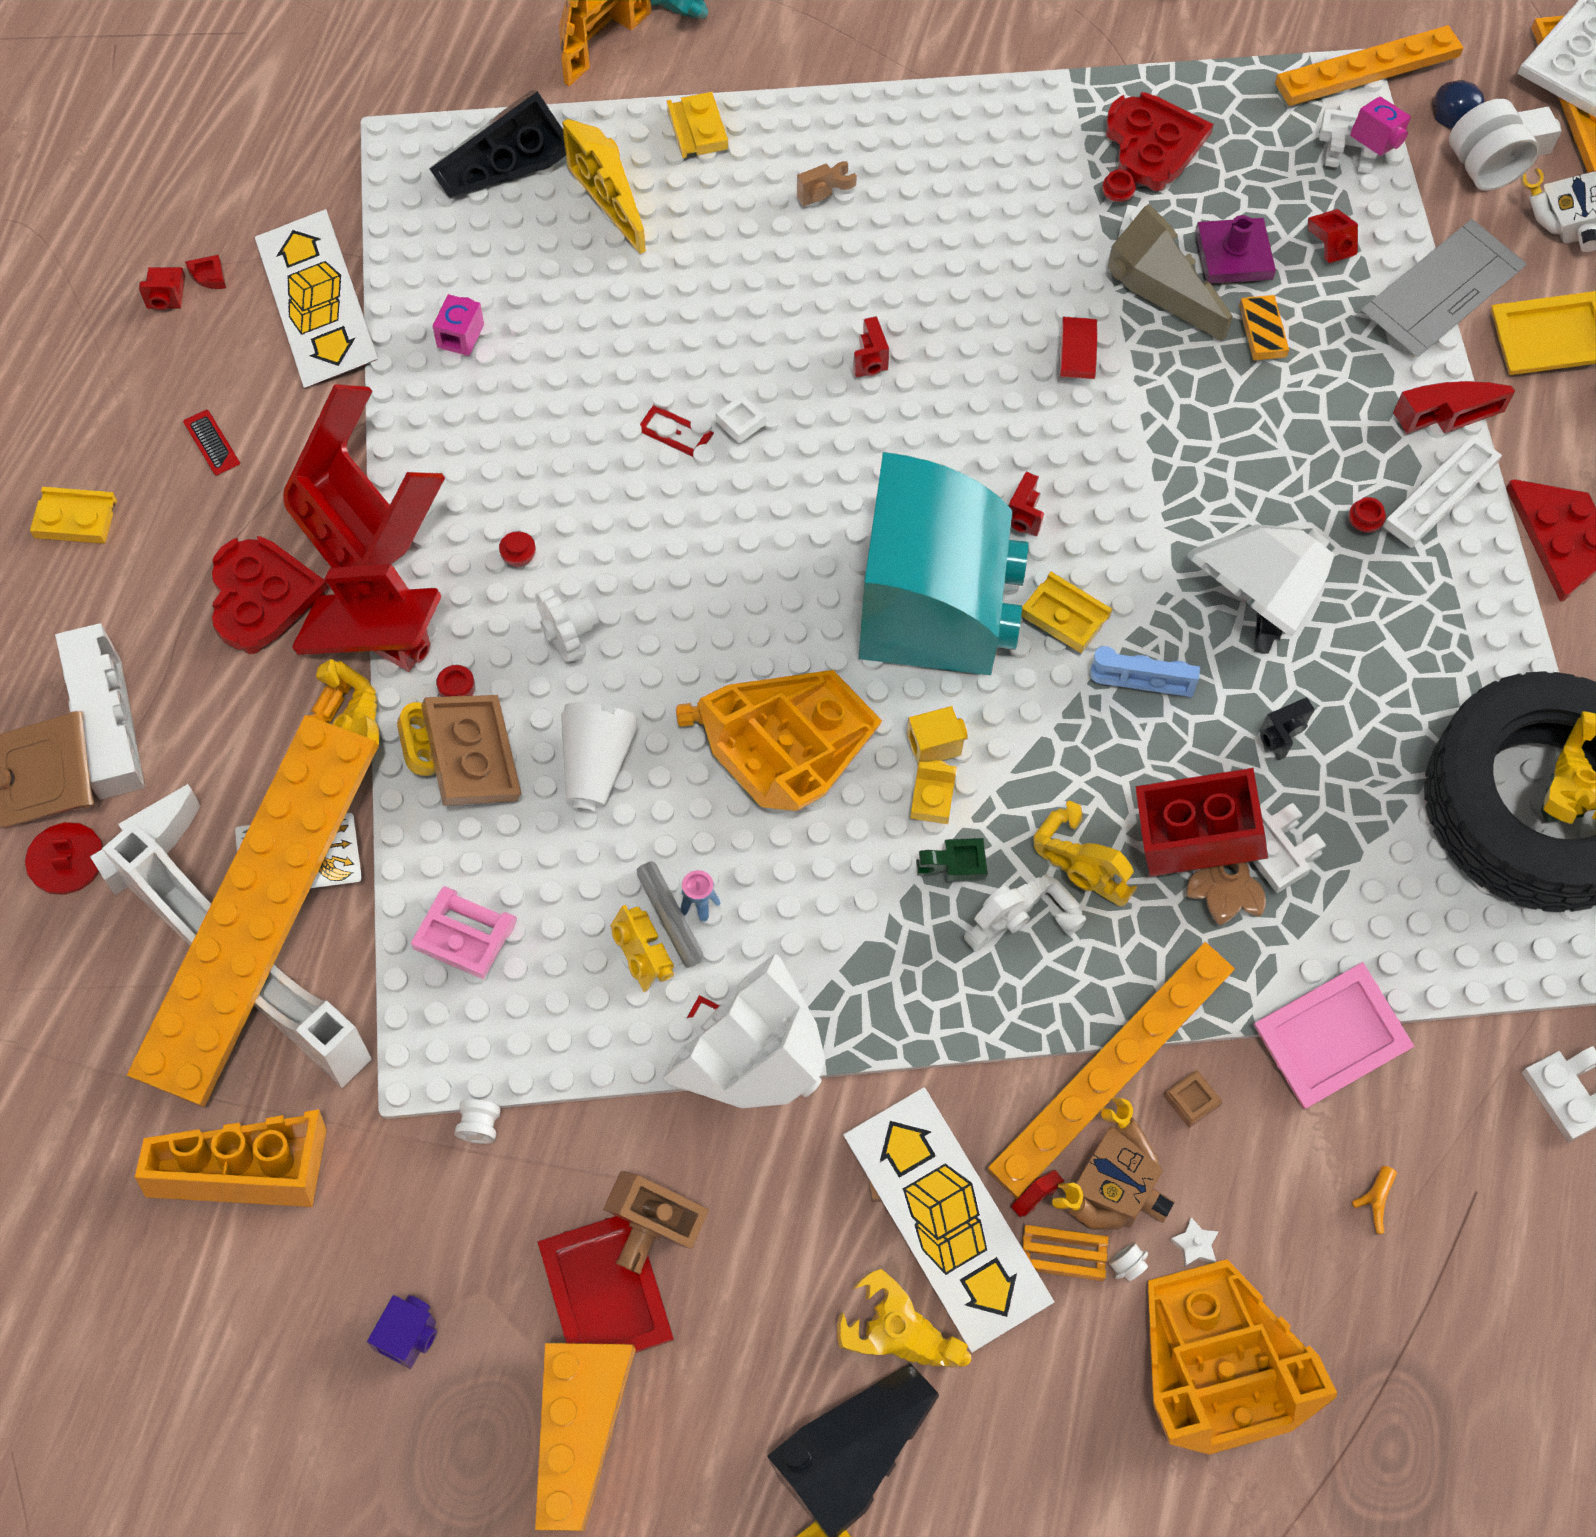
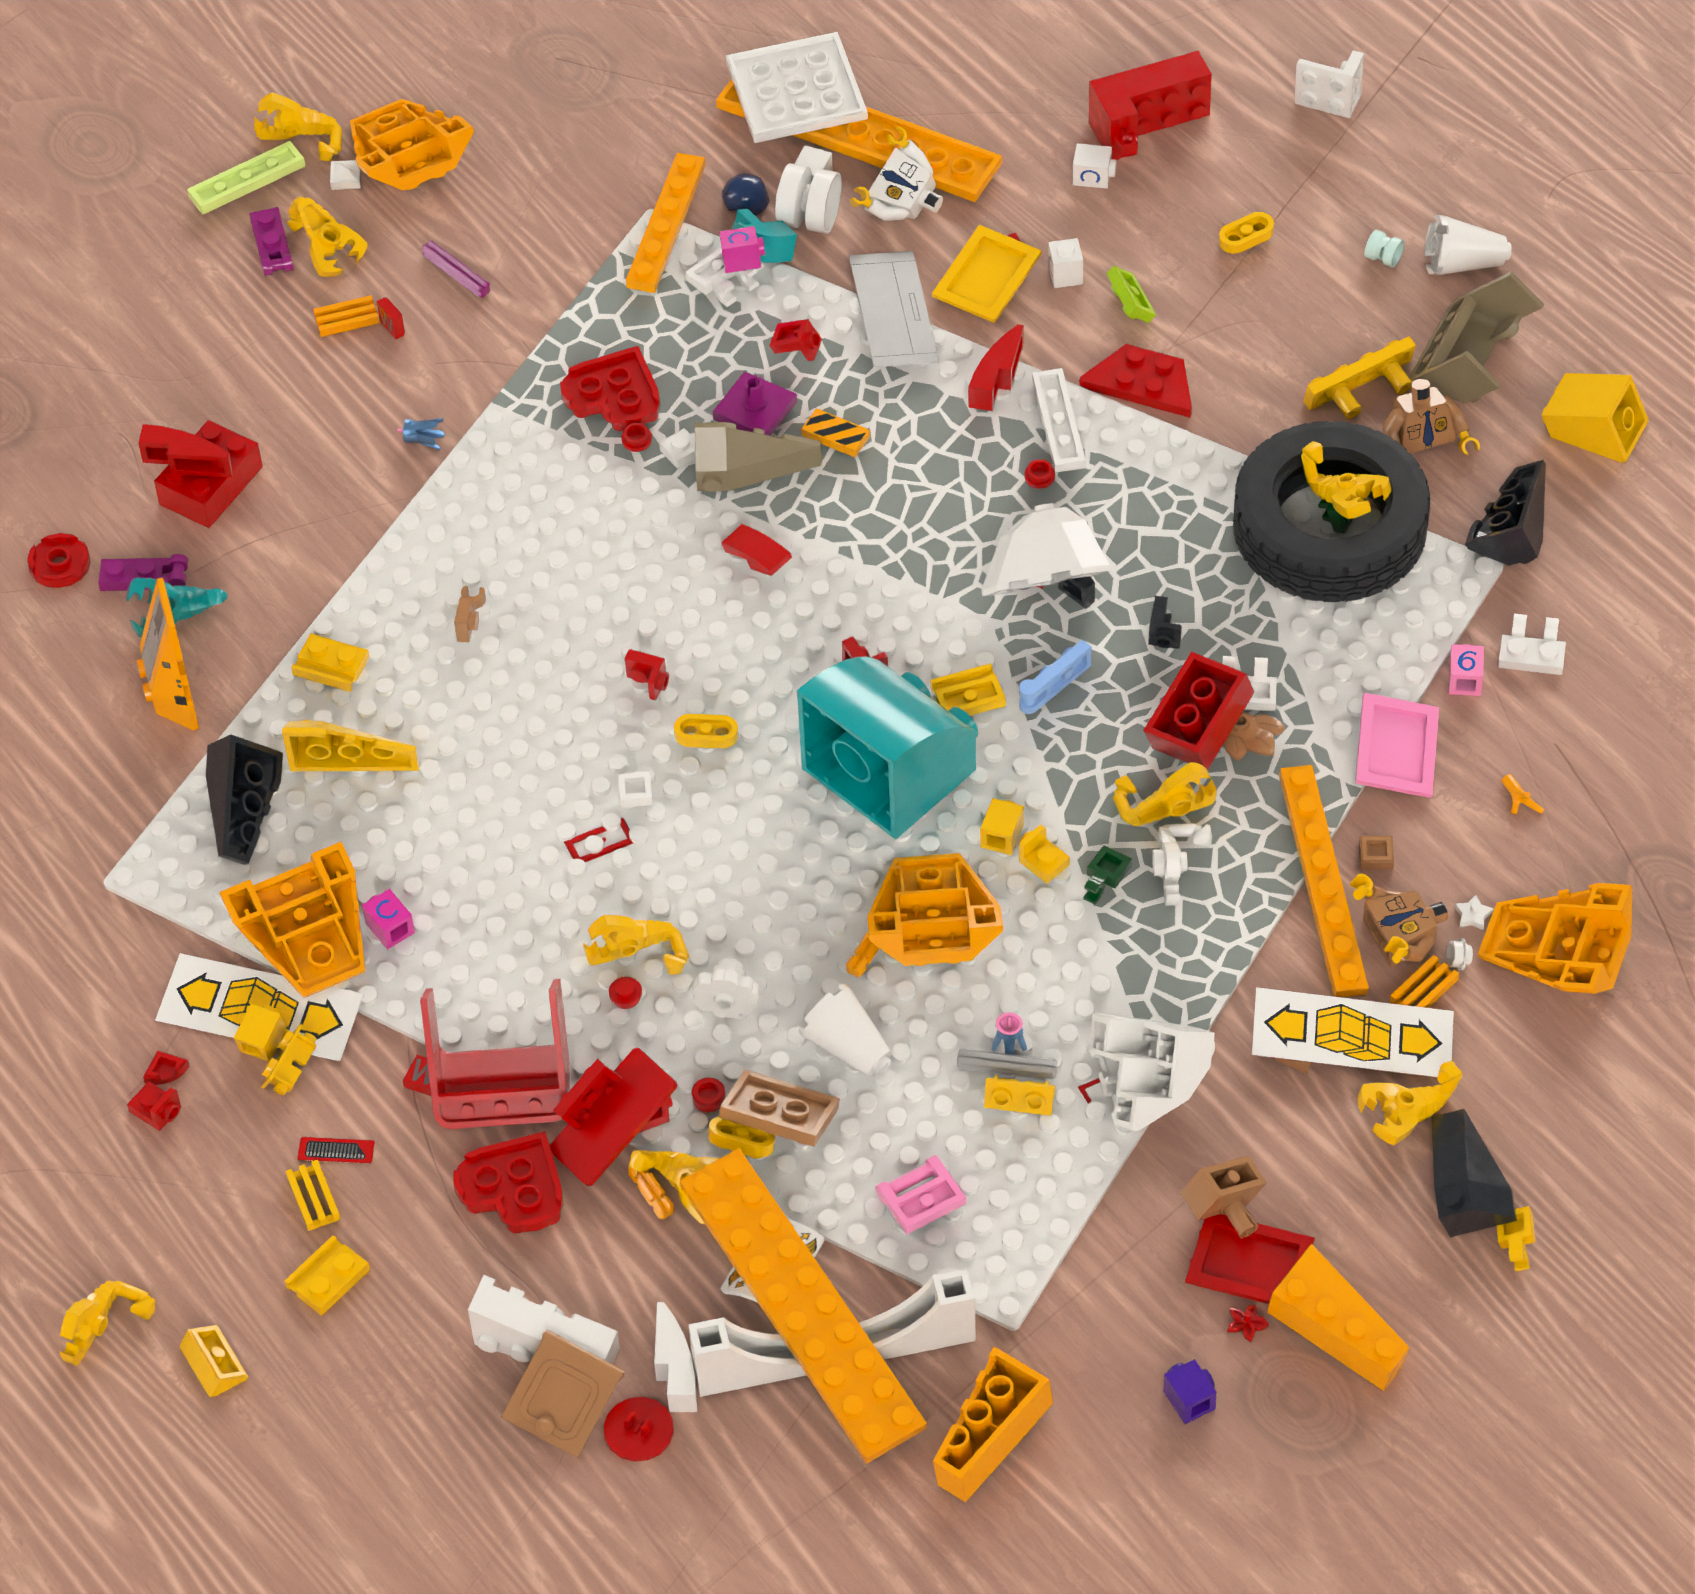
camera: 50 degrees left, 10 degrees down
white wheel [454,1099,501,1144] -> none
red tile [1011,1170,1065,1218] -> none
none -> light orange wedge [219,841,365,998]
none -> yellow brick [234,1004,287,1062]
none -> yellow hinge [261,1024,317,1096]
none -> yellow tile [285,1160,341,1231]
none -> flat silver piece [397,418,445,450]
none -> yellow animal [583,915,689,975]
none -> yellow plate [674,714,739,748]
none -> teal brick [733,209,797,263]
none -> red plant [1227,1304,1269,1342]
none -> bright pink brick [1449,644,1484,696]

